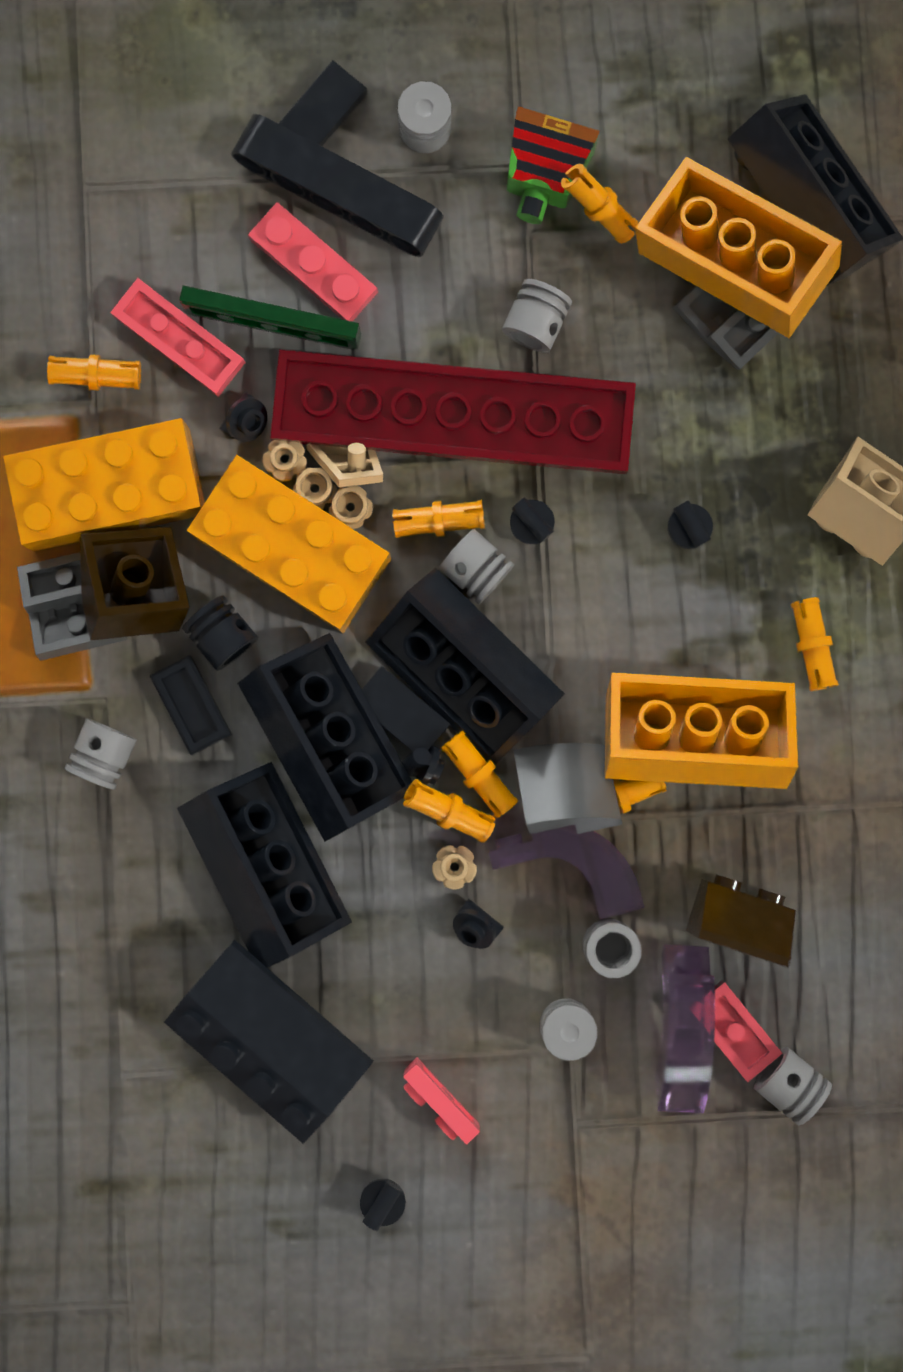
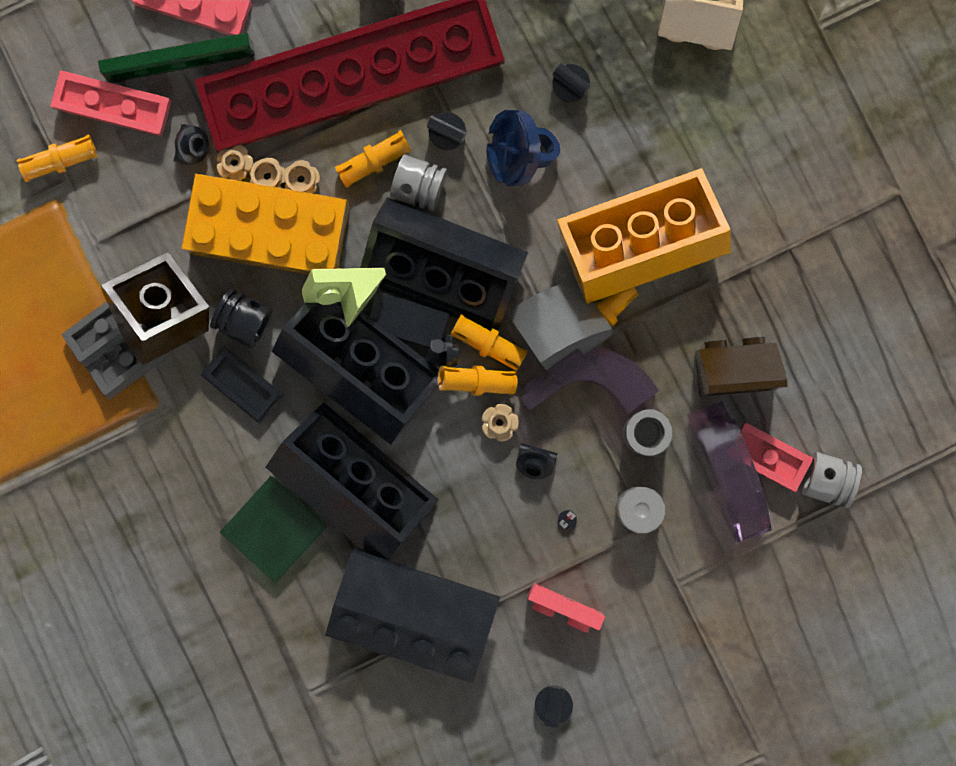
camera: 15 degrees left, 0 degrees up
light orange brick [3,418,205,552] -> none
light grey piece [64,718,137,790] -> none
tan piece [306,443,383,487] -> none
light orange pin [790,597,839,691] -> none
none -> clear green tile [220,476,328,584]
none -> yellowish green slope [302,268,386,327]
none -> dark blue tile [486,110,560,186]
none -> black piece [558,510,577,529]

